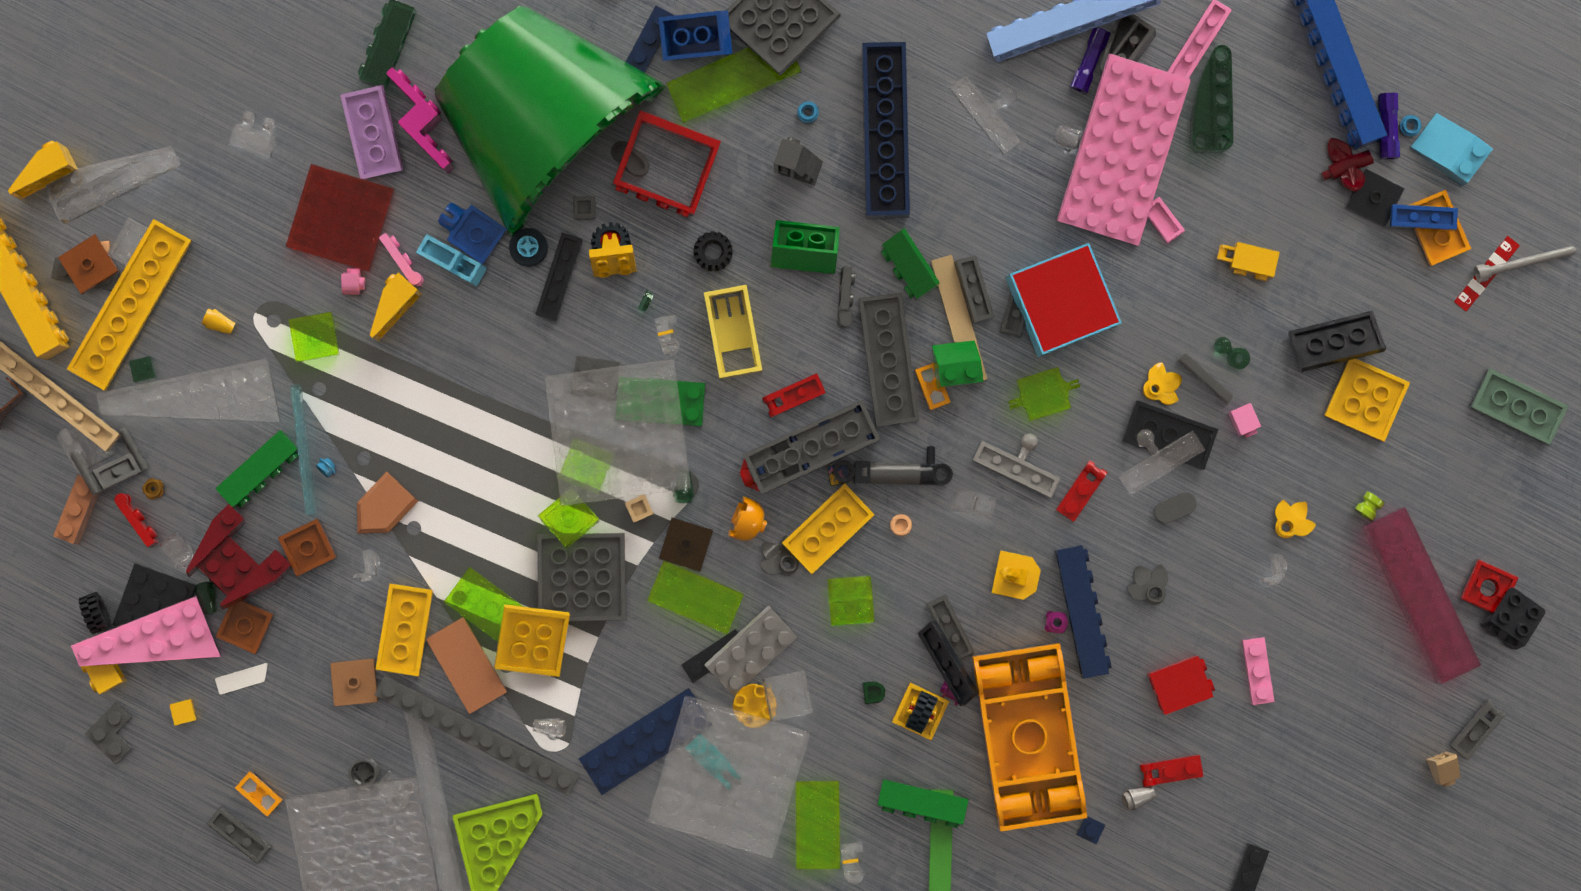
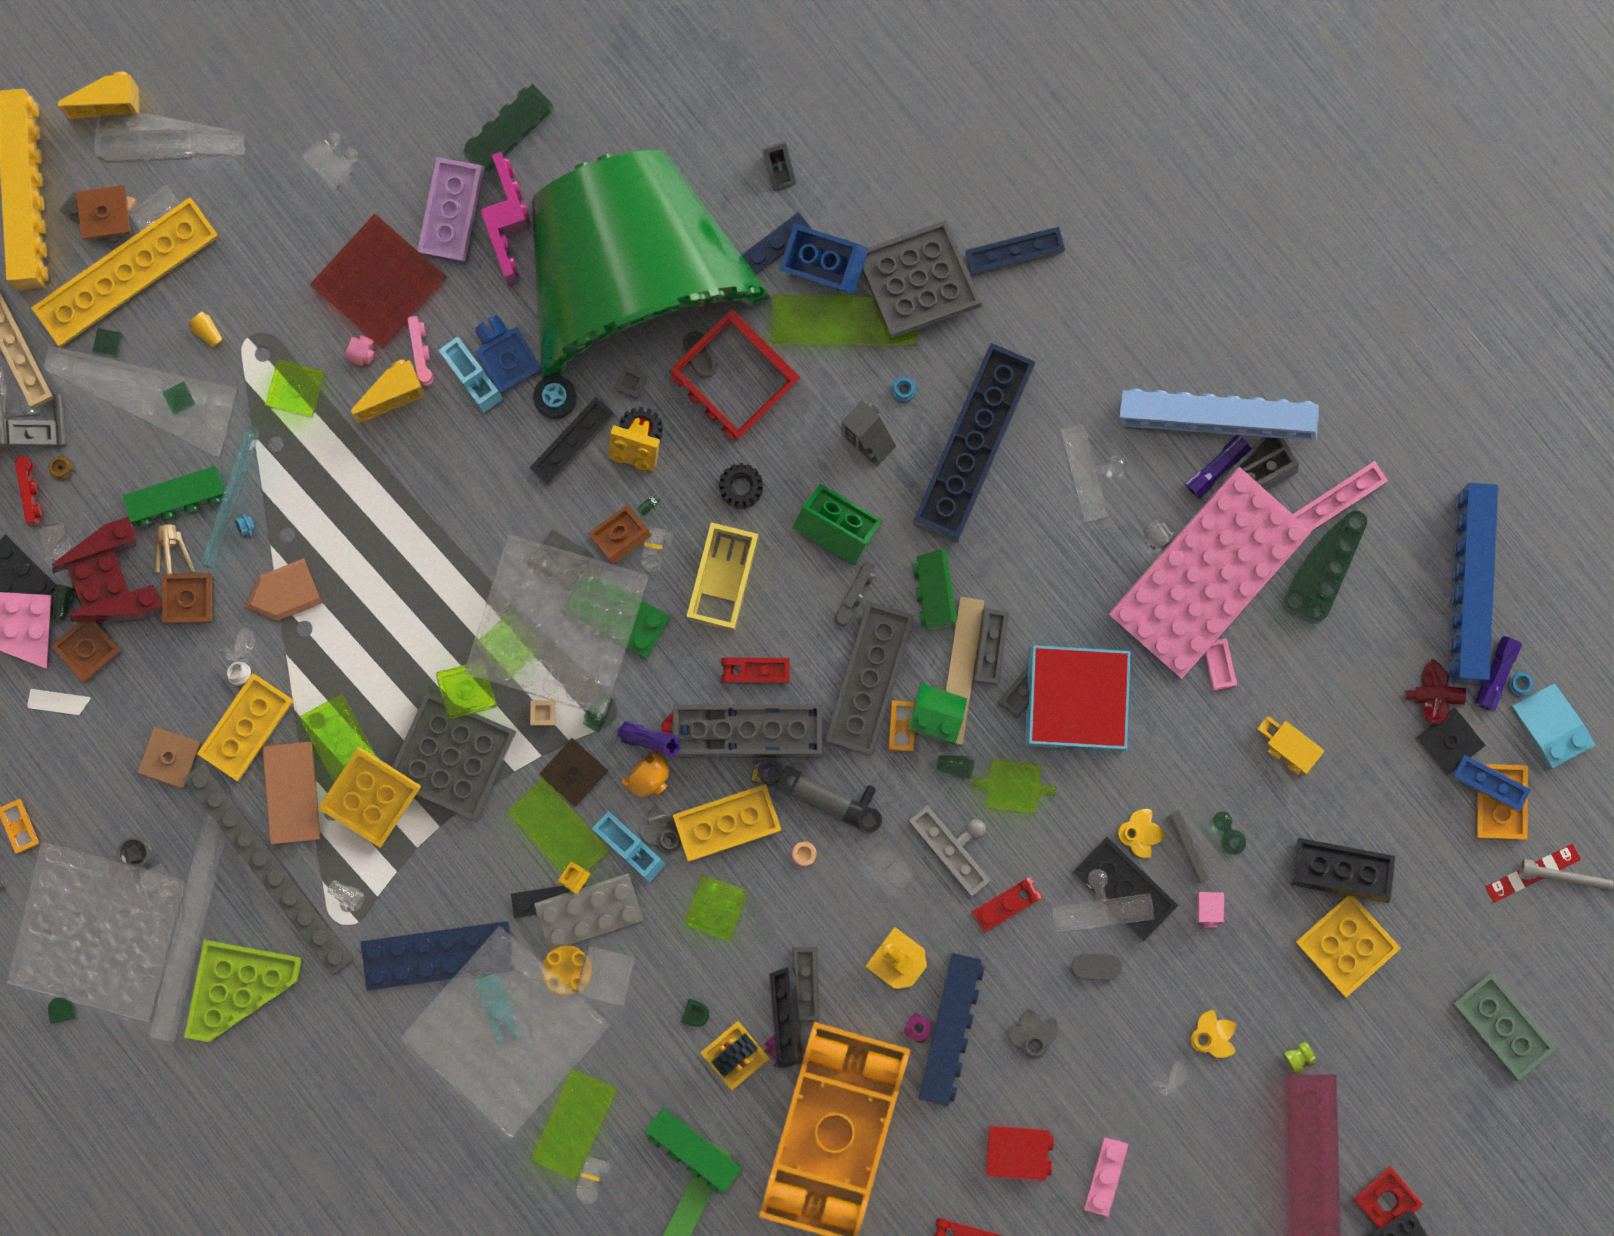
camera: 30 degrees right, 5 degrees down
none -> tan plant [155,524,195,576]
none -> clear green plate [162,381,196,415]
none -> white plate [227,662,251,686]
none -> yellow tile [557,861,590,894]
none -> dark orange plate [588,505,652,565]
none -> medium azure slope [592,811,666,883]
none -> dark purple axle [617,721,681,757]
none -> clear green cone [937,755,974,780]

